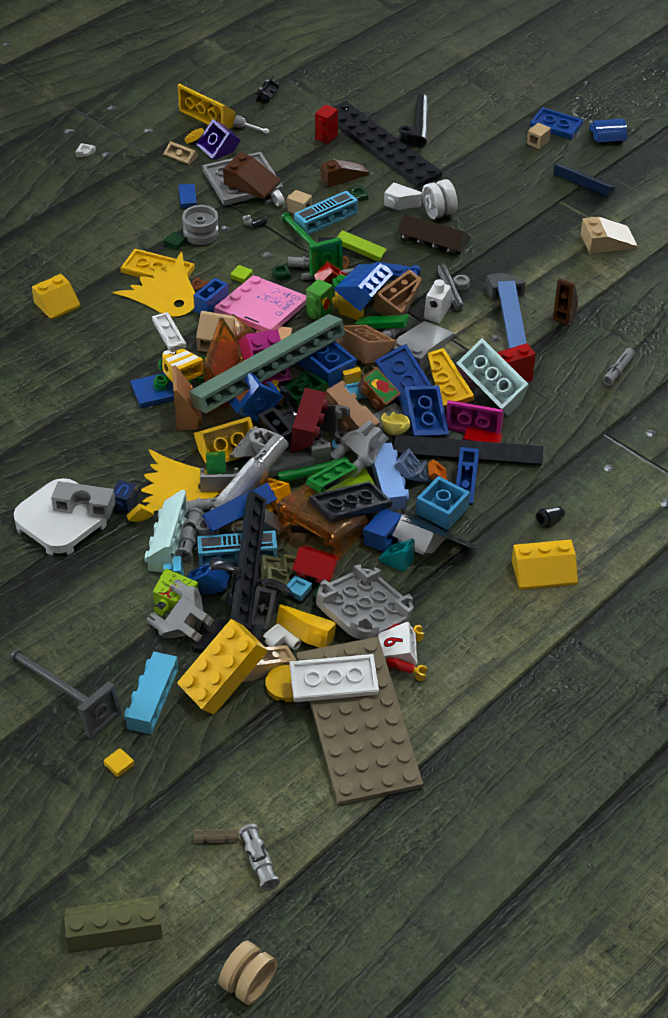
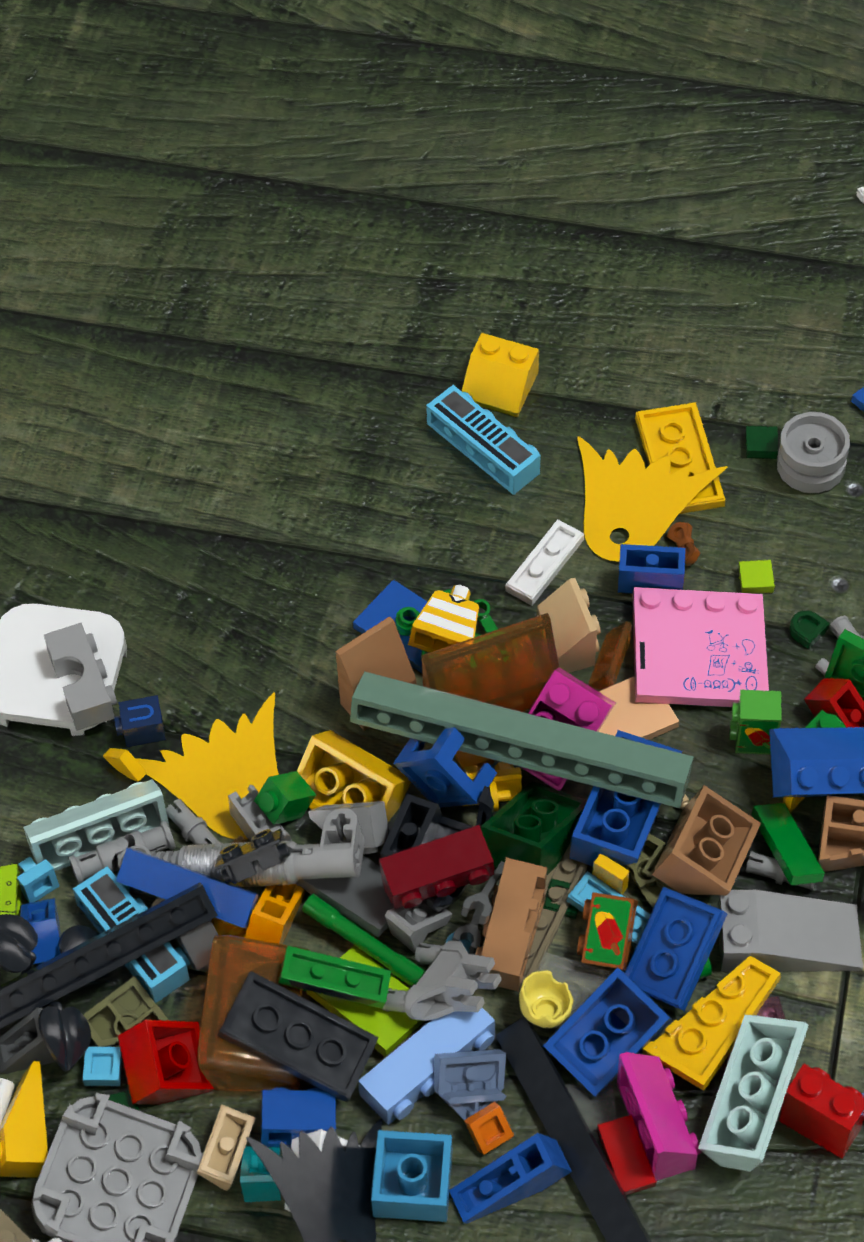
camera: 60 degrees right, 10 degrees up
none -> tan slope [197,1105,255,1191]
none -> black hinge [215,828,291,884]
none -> medium azure brick [426,385,541,495]

